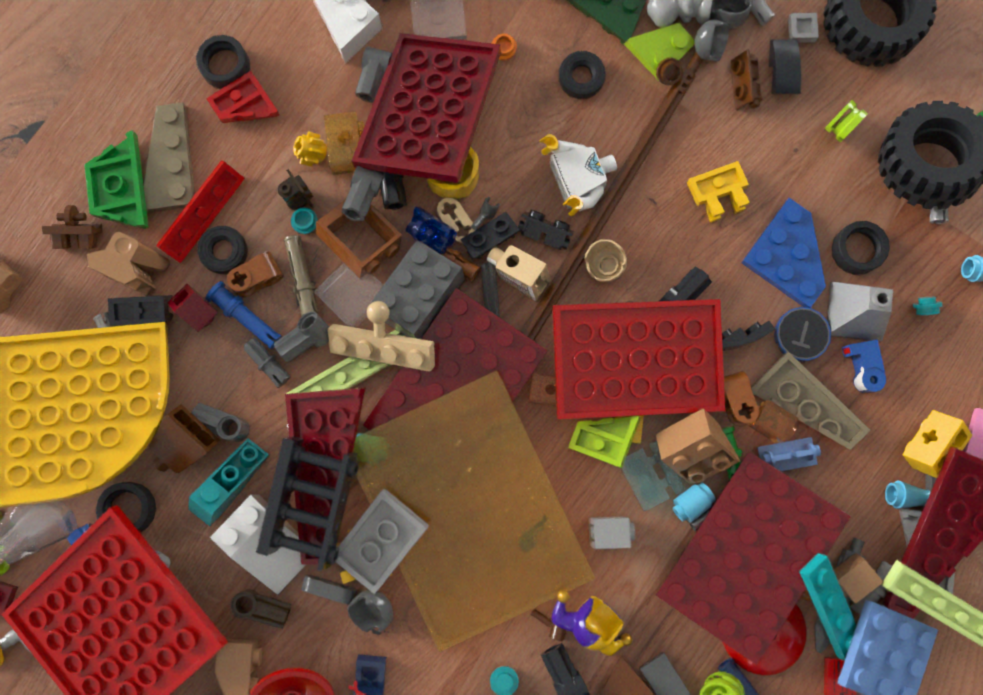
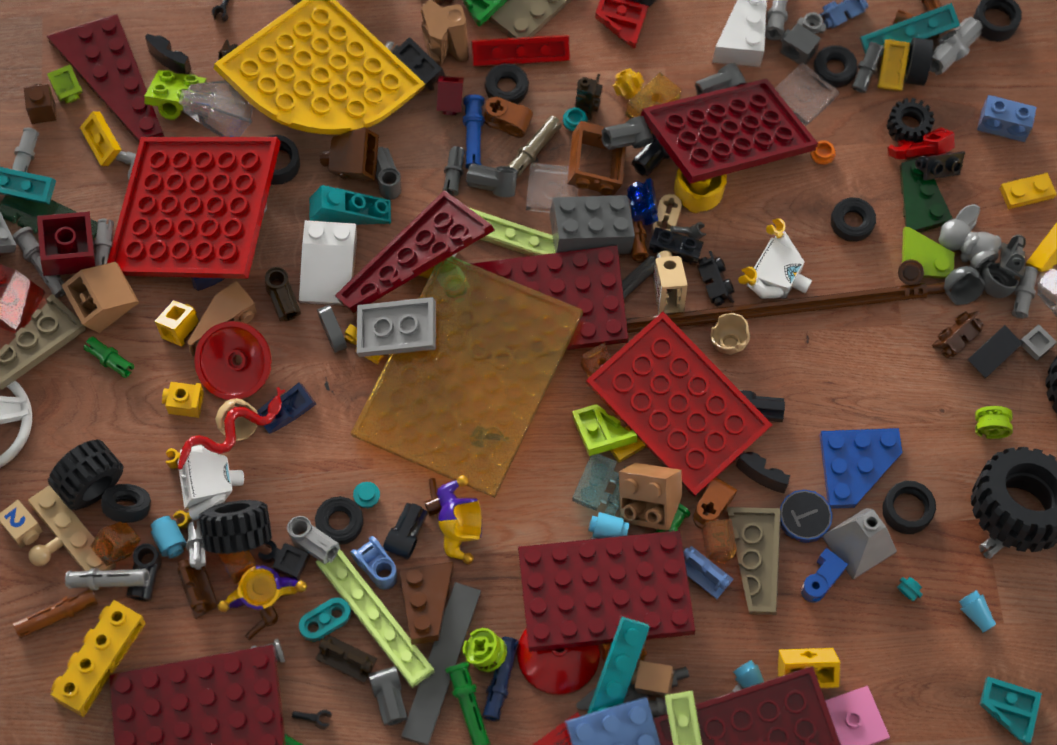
camera: 45 degrees right, 15 degrees down
black fence [256,436,359,572] -> none
tan plate [328,301,435,372] -> none
dark grey hair [347,590,394,632] -> none
light grey brick [588,516,635,549] -> none
yellow plate [687,161,750,223] -> none

